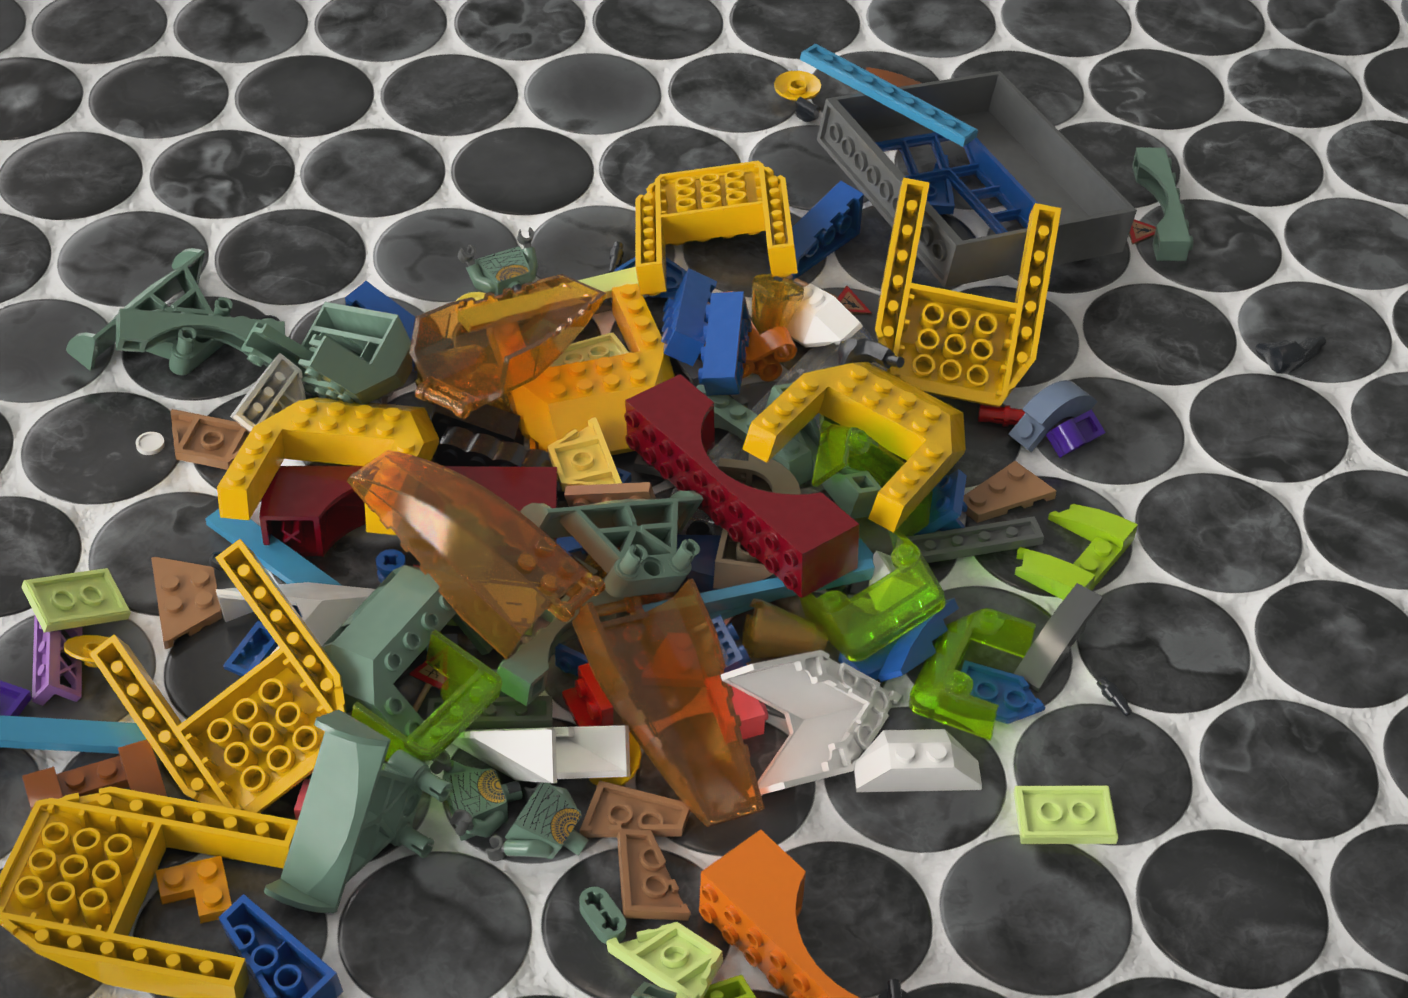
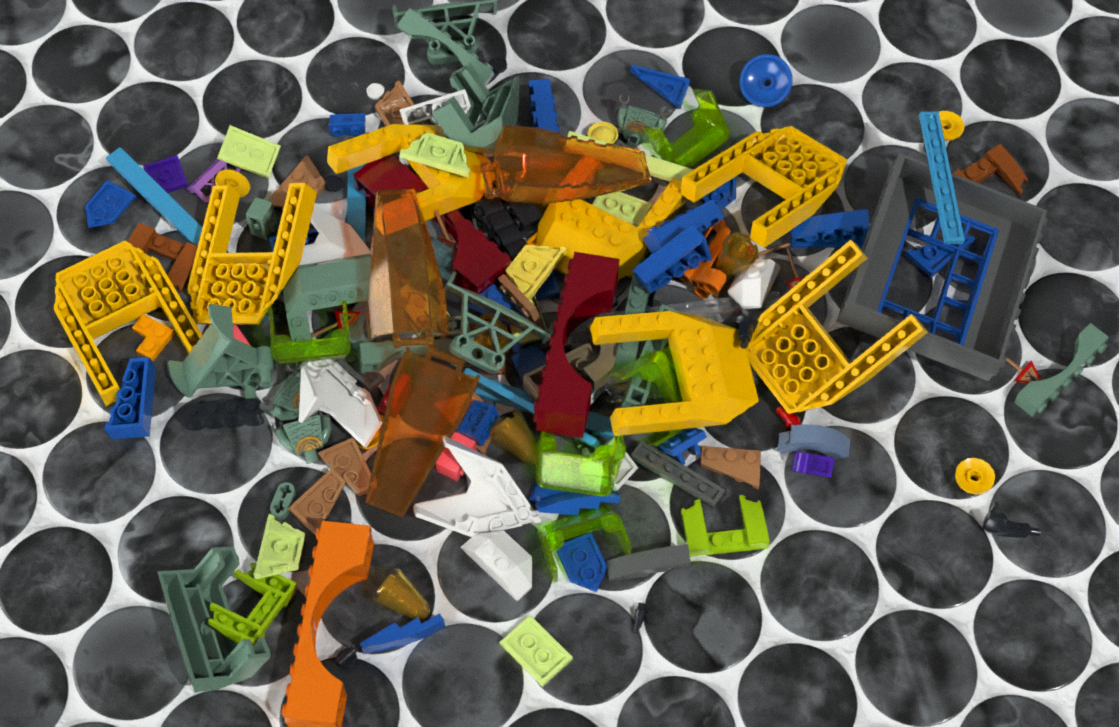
camera: 50 degrees right, 15 degrees up
none -> black brick [182,398,264,431]
none -> sand green brick [246,197,278,240]
none -> blue bracket [329,113,366,136]
none -> blue slope [360,613,445,654]
none -> clear yellow cone [372,567,431,621]
none -> yellowish green wing [399,133,470,177]
none -> blue wing [630,65,690,109]
none -> clear neon green windscreen [643,89,730,168]
none -> blue dish [740,54,793,107]
none -> yellow dish [955,458,995,495]

